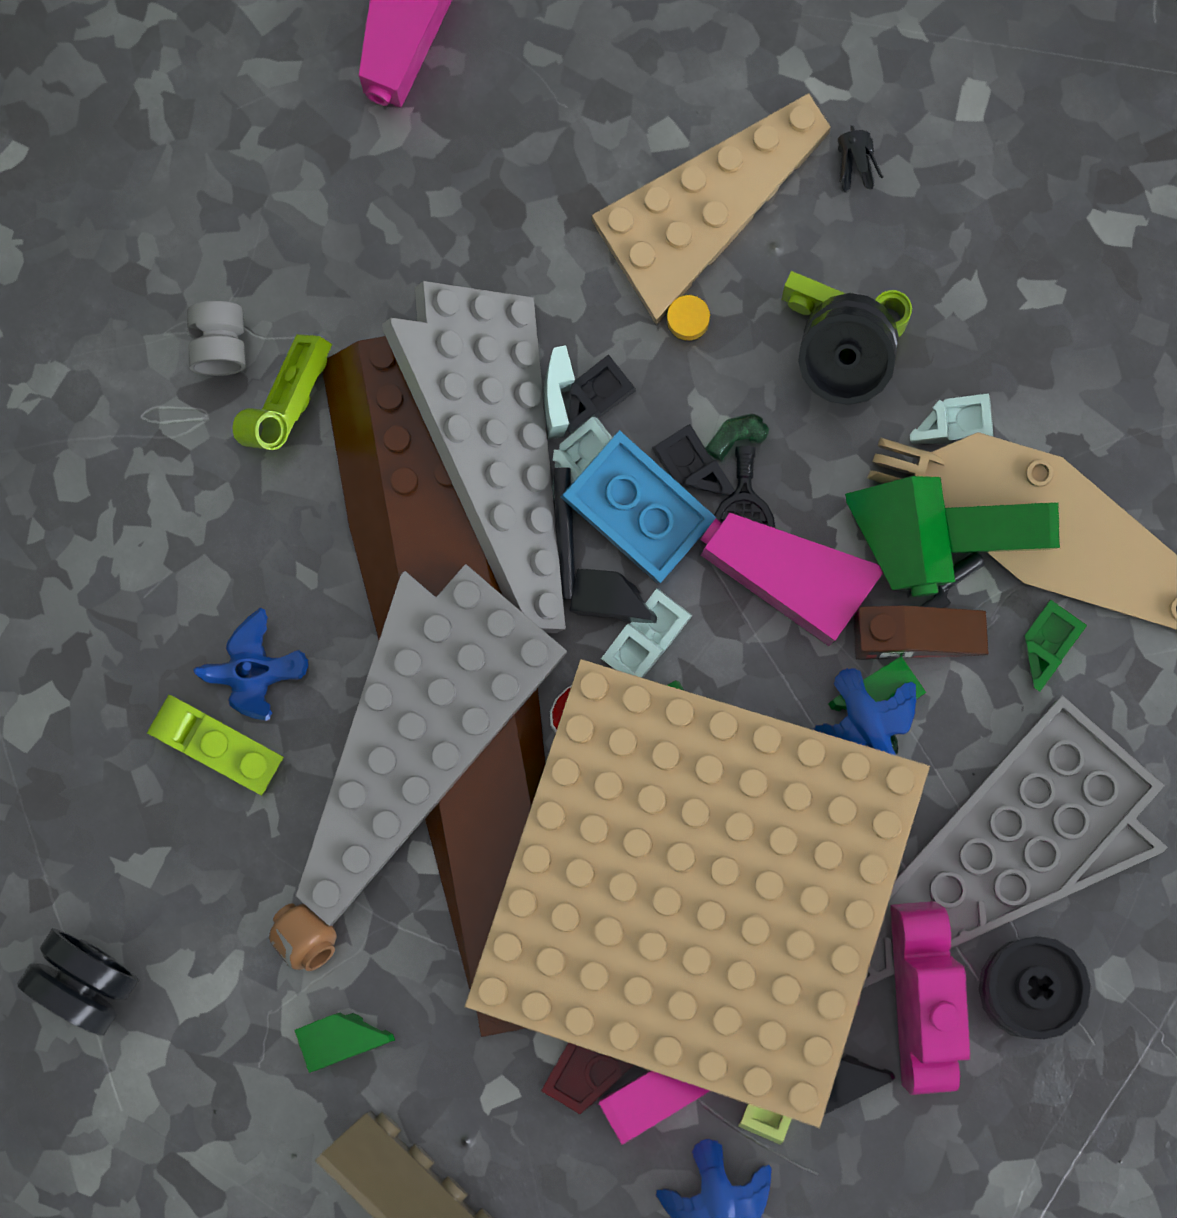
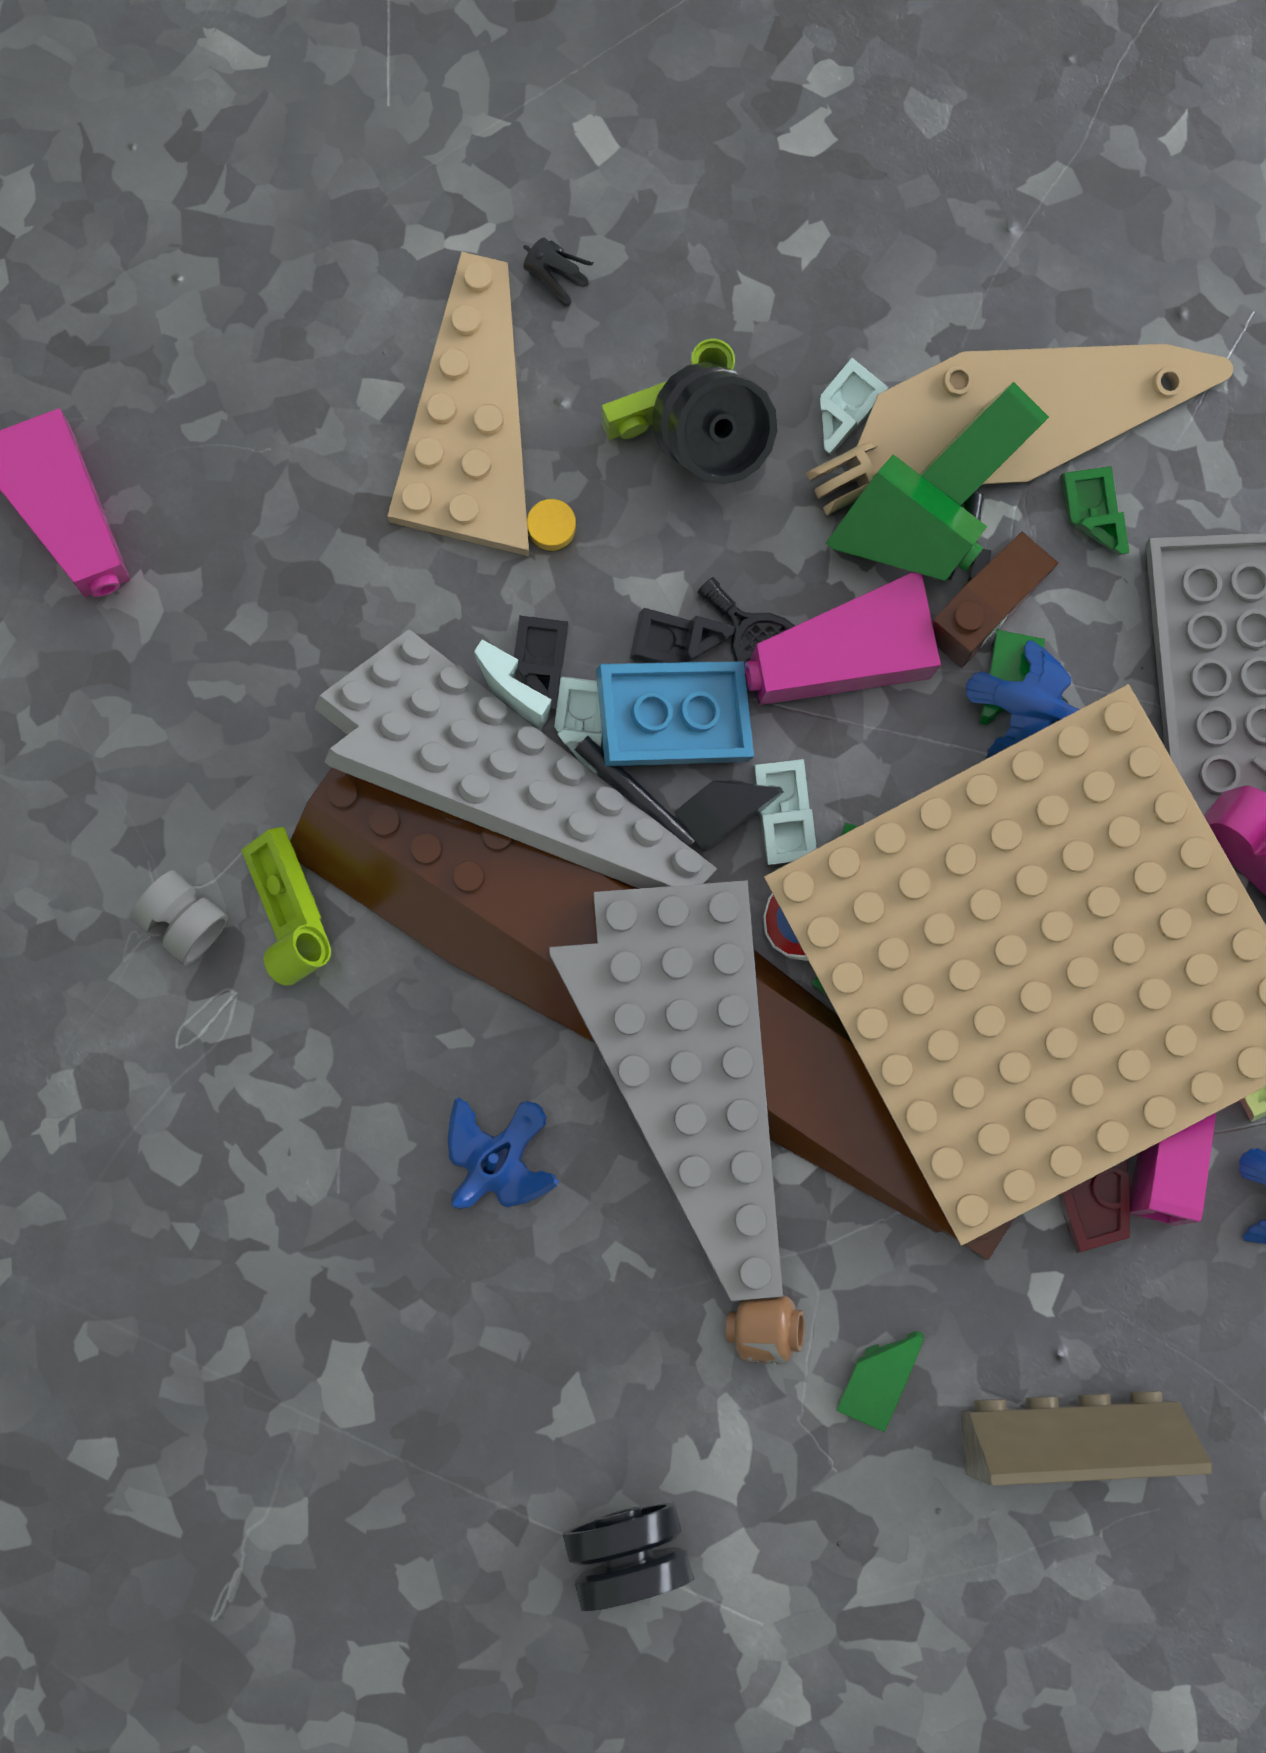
camera: 55 degrees left, 0 degrees up
lime plate [146,694,284,796] -> none
clear green arm [705,413,769,461] -> none

